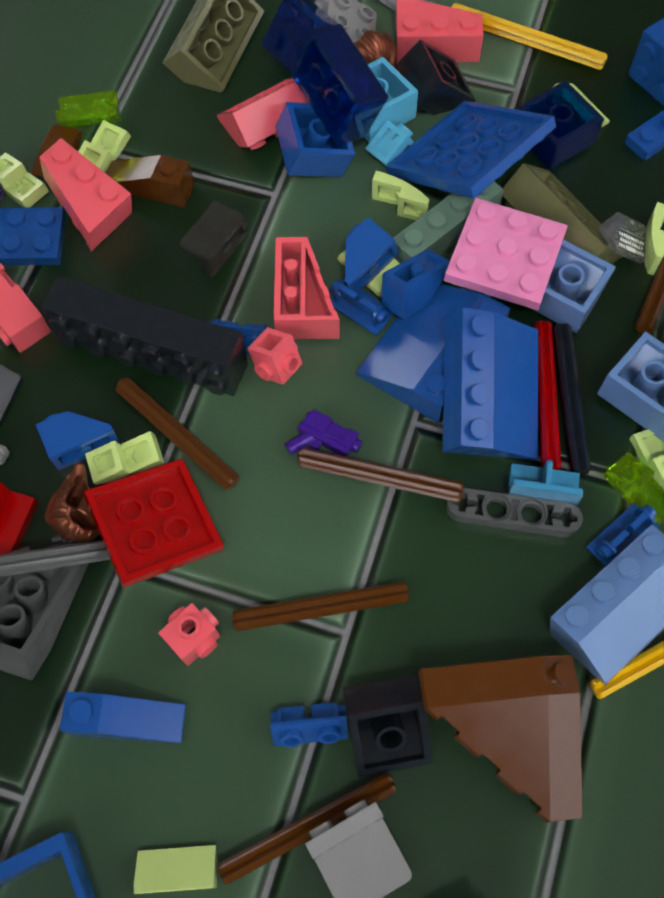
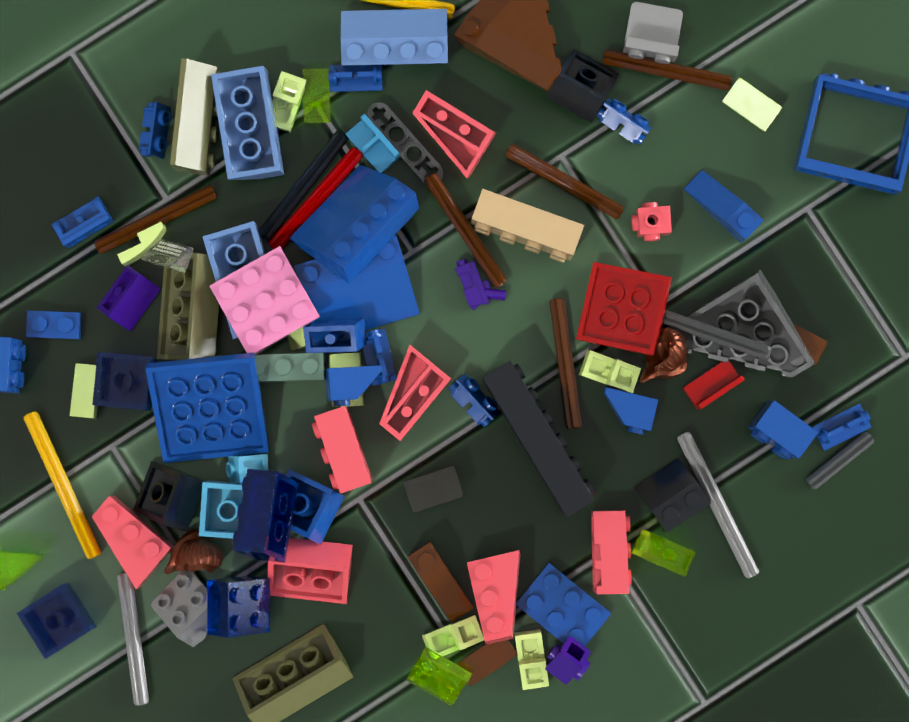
camera: 145 degrees left, 20 degrees up
coral brick [247,327,303,385] -> none
yellowish green slope [372,171,430,220] -> none
none -> dark purple panel [96,265,160,331]
none -> coral brick [312,406,373,494]
none -> coral wedge [413,90,496,178]
none -> tan brick [471,189,584,263]

